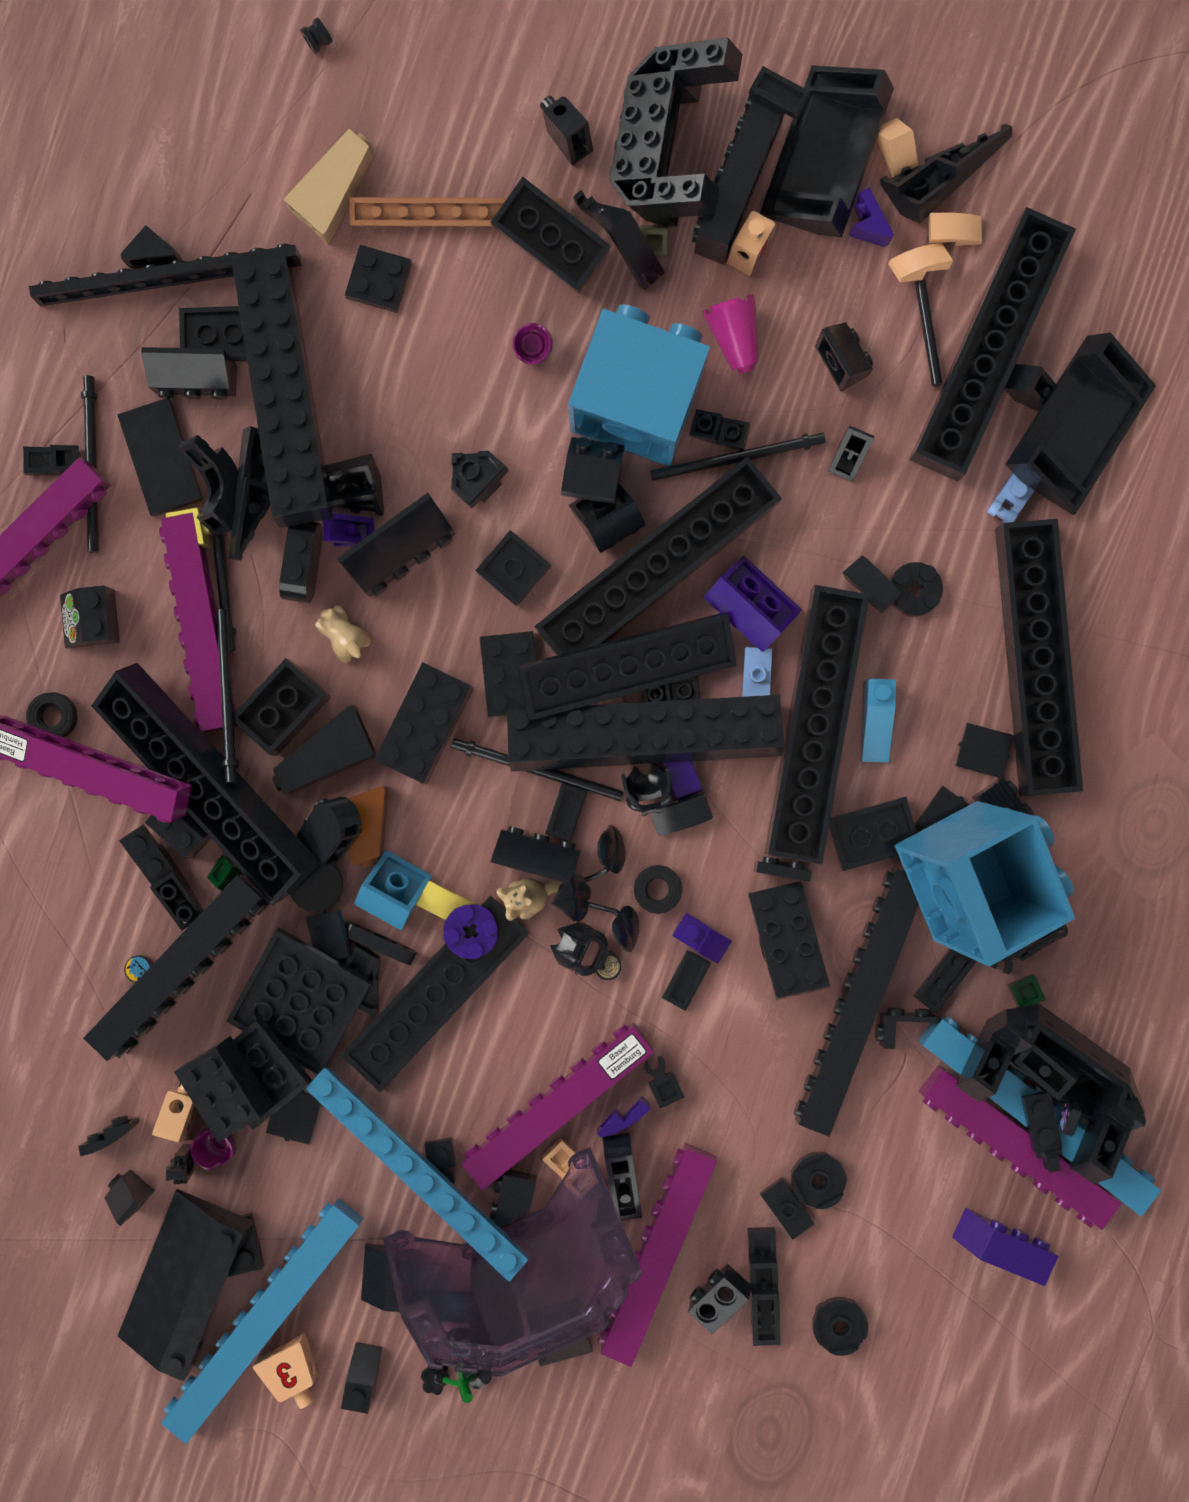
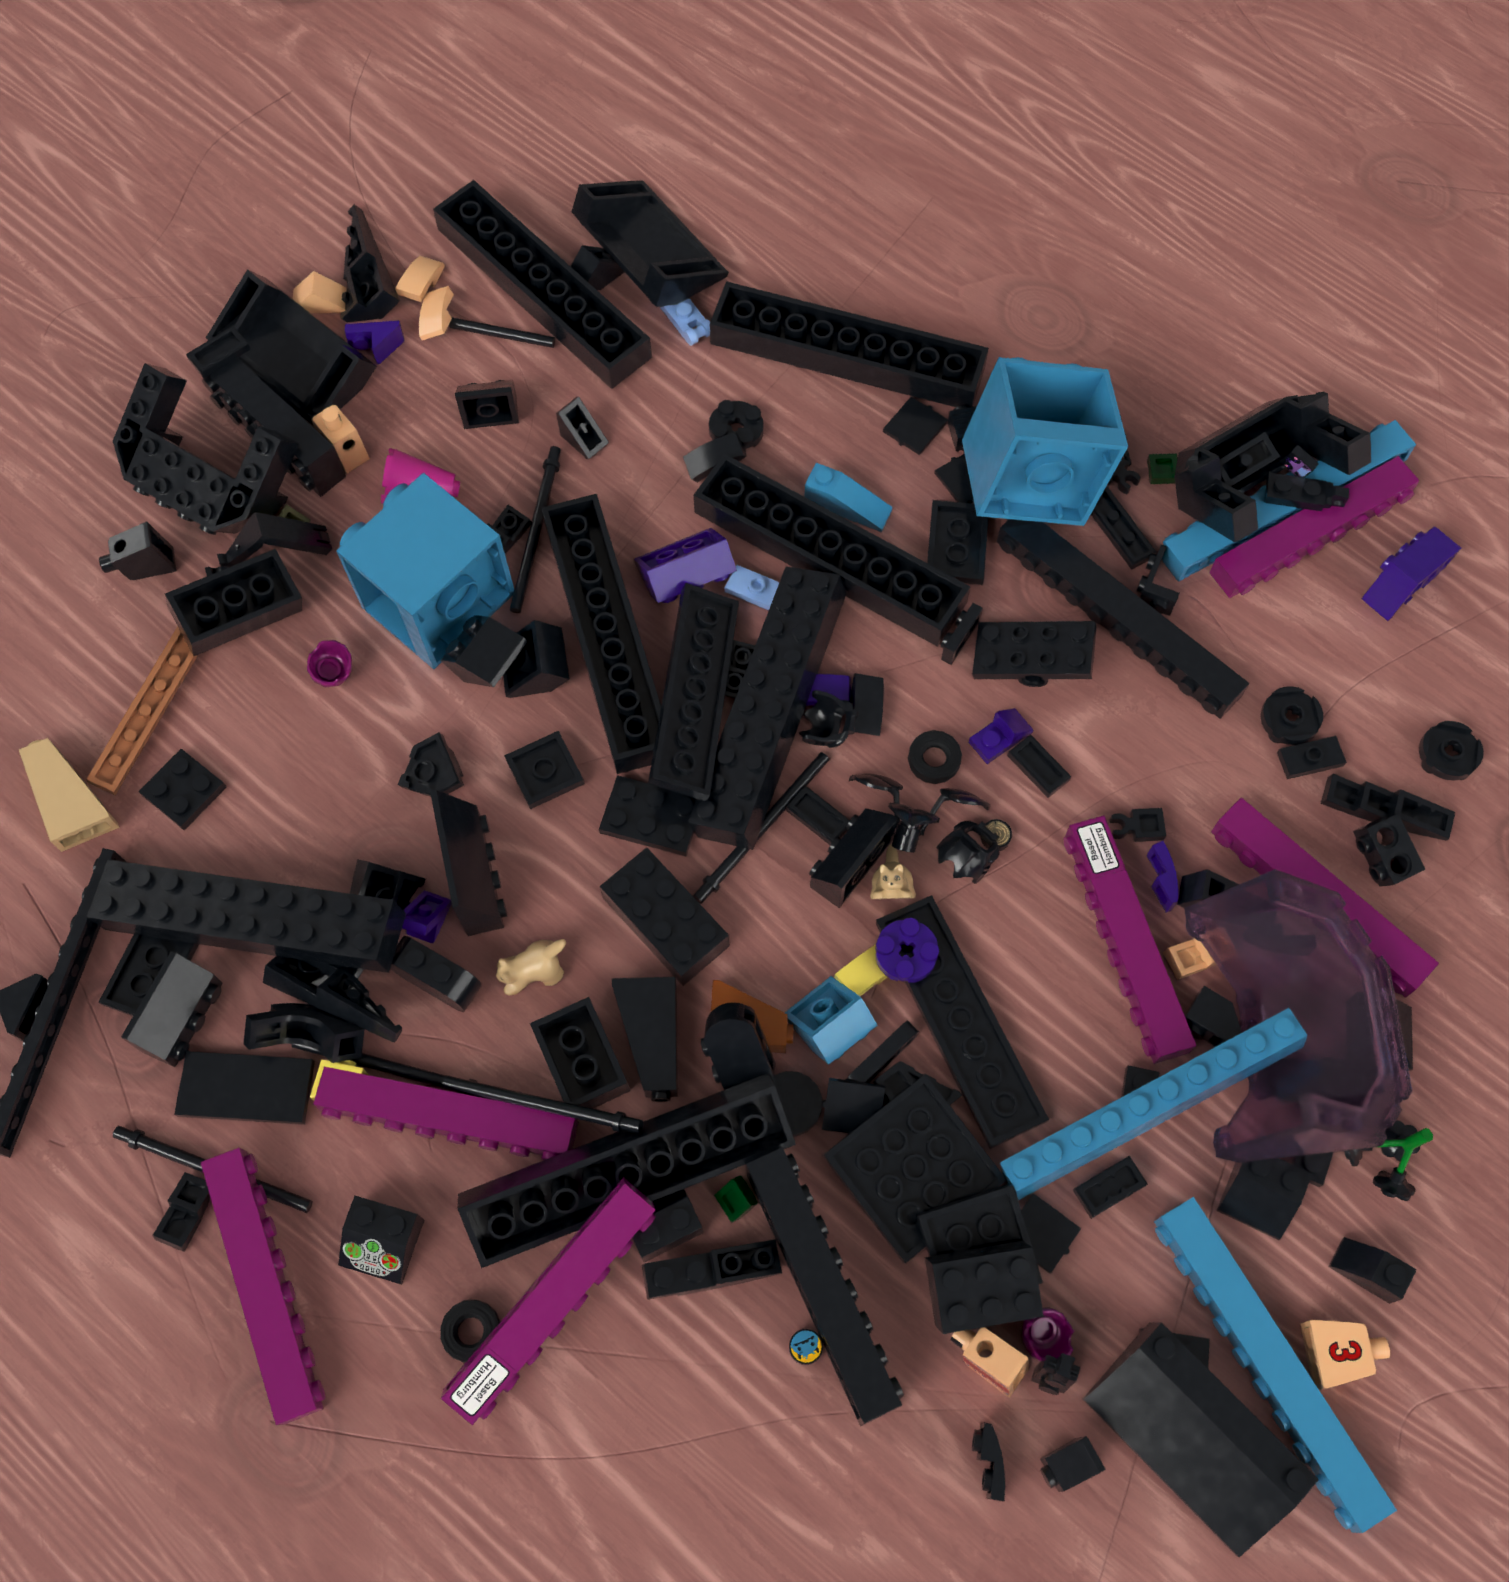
camera: 75 degrees left, 20 degrees down
none -> black plate [1073,1156,1148,1219]

